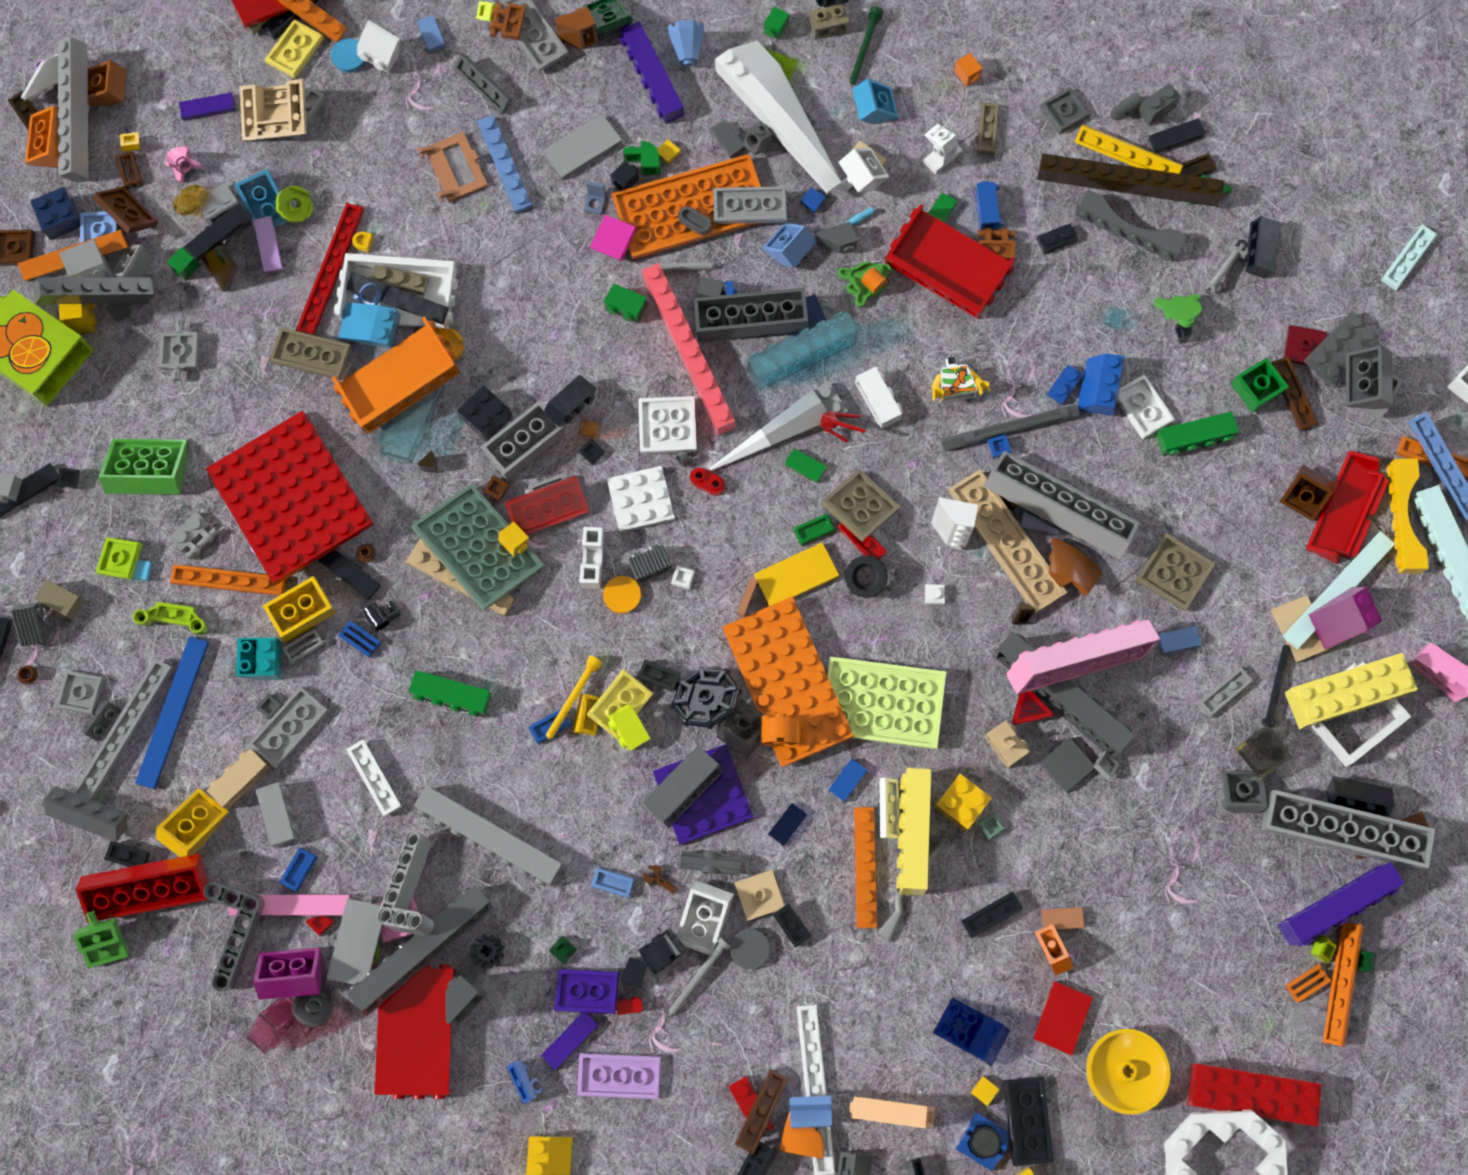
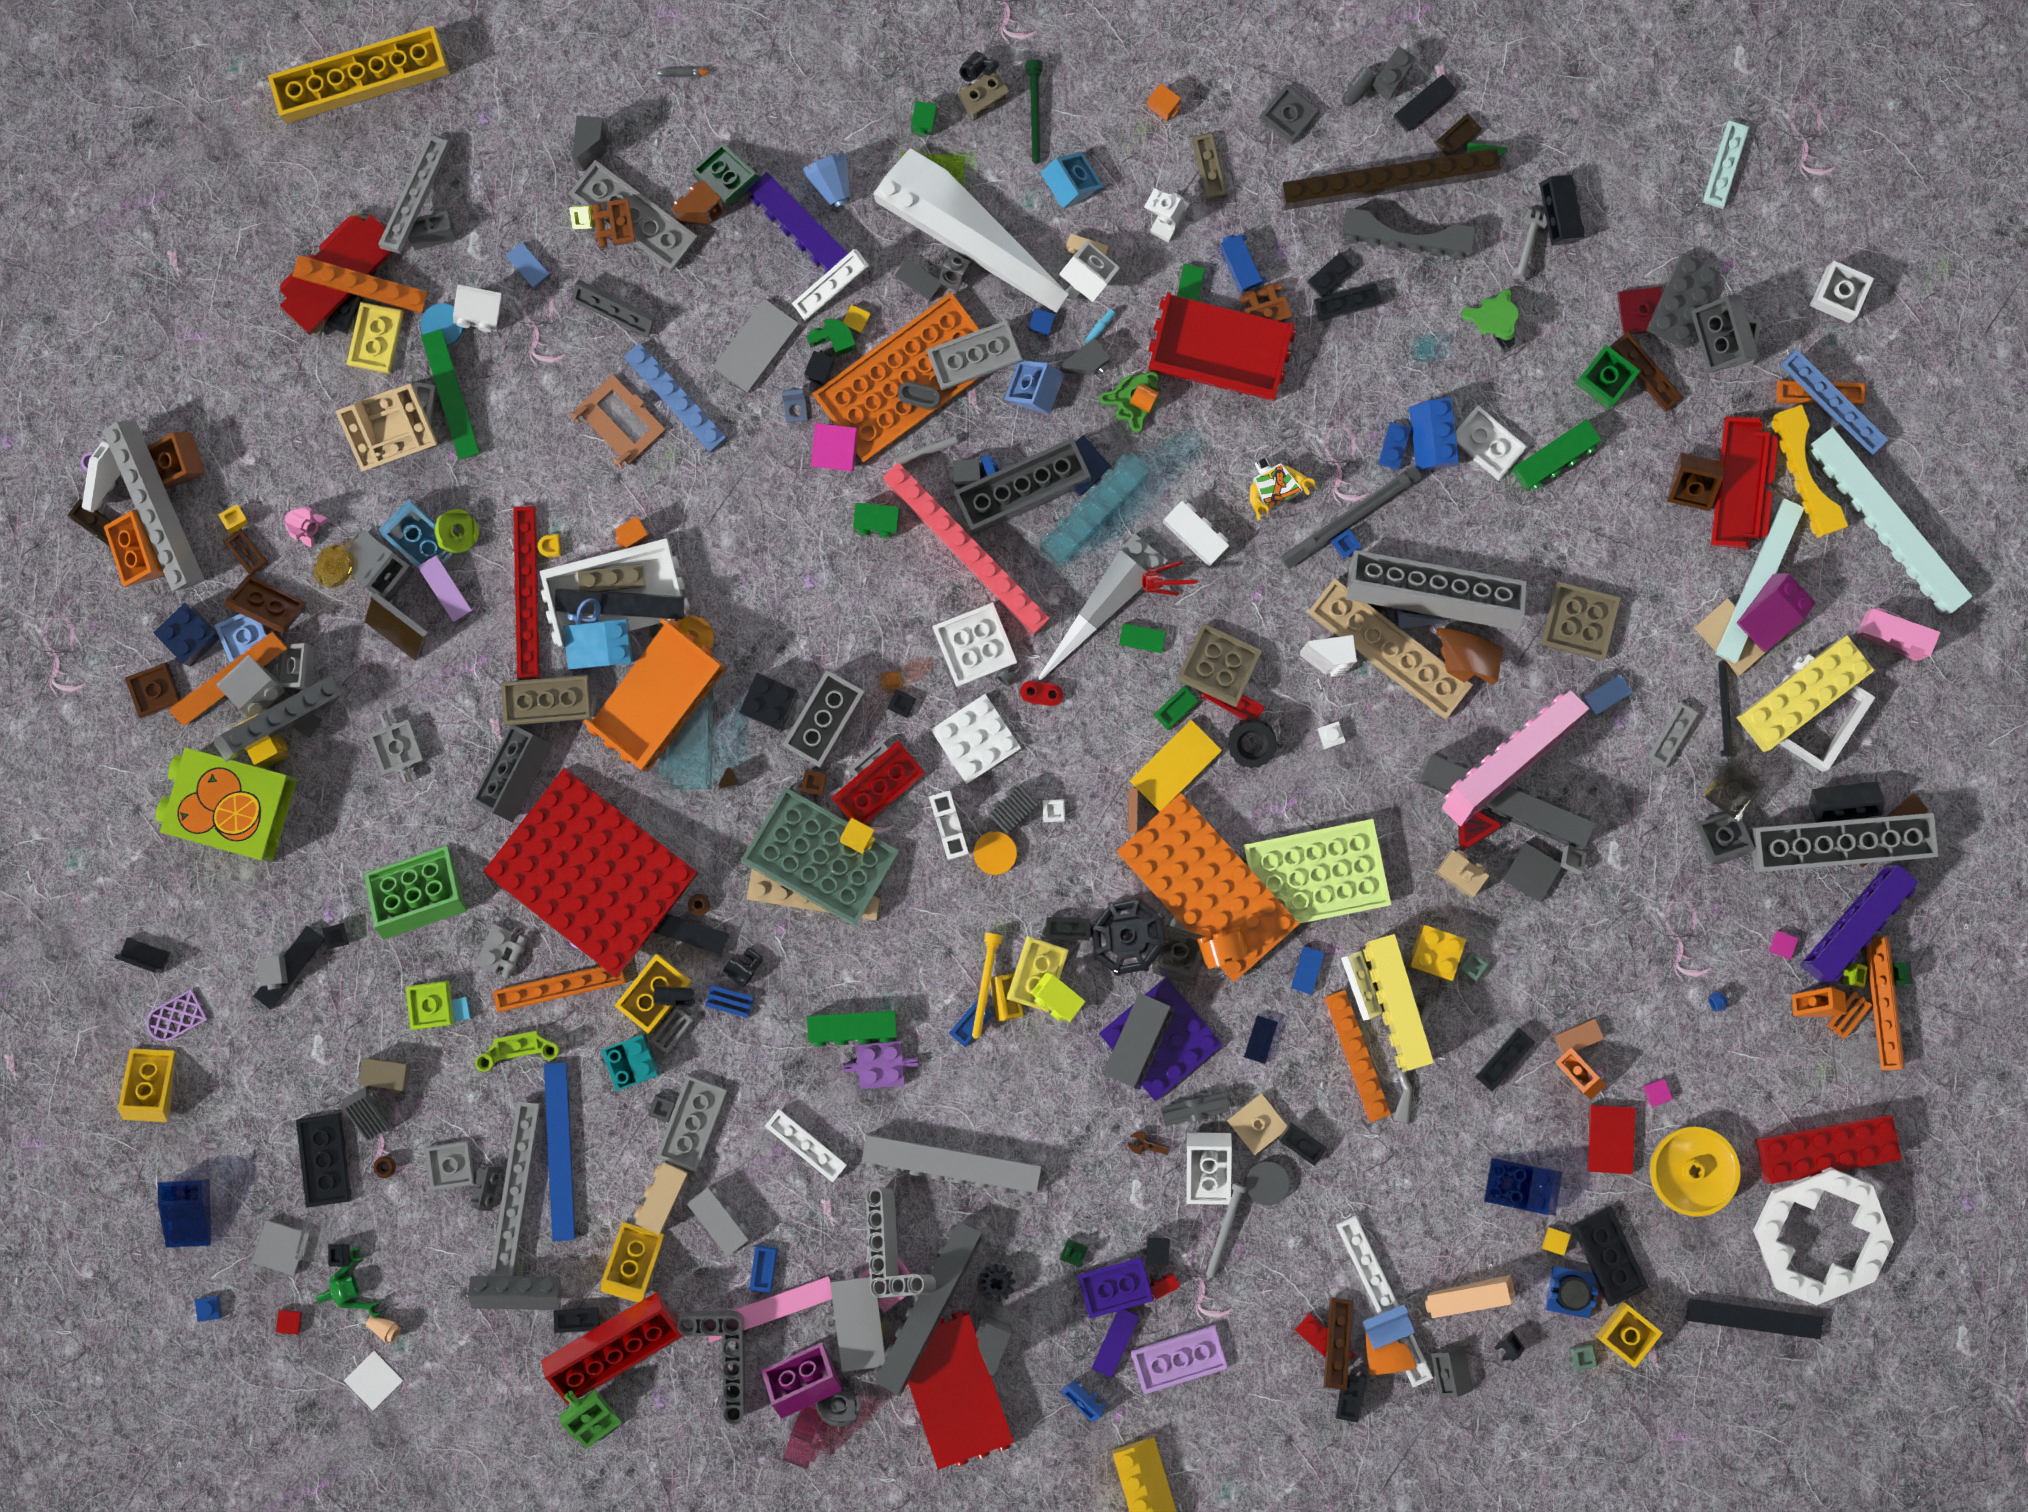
camera: 20 degrees left, 10 degrees up
green brick [167,247,201,280] -> none
dark purple tile [179,92,236,121] -> none
black tile [183,203,253,261] -> none
red tile [306,916,335,936] -> none
black brick [542,375,597,427] -> none
medium blue tile [591,867,635,899] -> none
black brick [638,927,687,974] -> none
dark brown slope [1012,601,1035,625] -> none
yellow plate [1075,124,1183,173] -> none
none -> green tile [421,329,480,460]
none -> dark grey slope [471,725,553,823]
none -> orange brick [614,516,651,549]
none -> black hinge [653,985,695,1007]
none -> white tile [792,249,869,320]
none -> medium lavender plate [843,1041,919,1089]
none -> black plate [1313,283,1382,322]
none -> dark pink tile [1643,1079,1673,1107]
none -> blue plate [1708,991,1728,1012]
none -> dark pink tile [1768,931,1798,959]
none -> orange slope [1792,987,1847,1018]

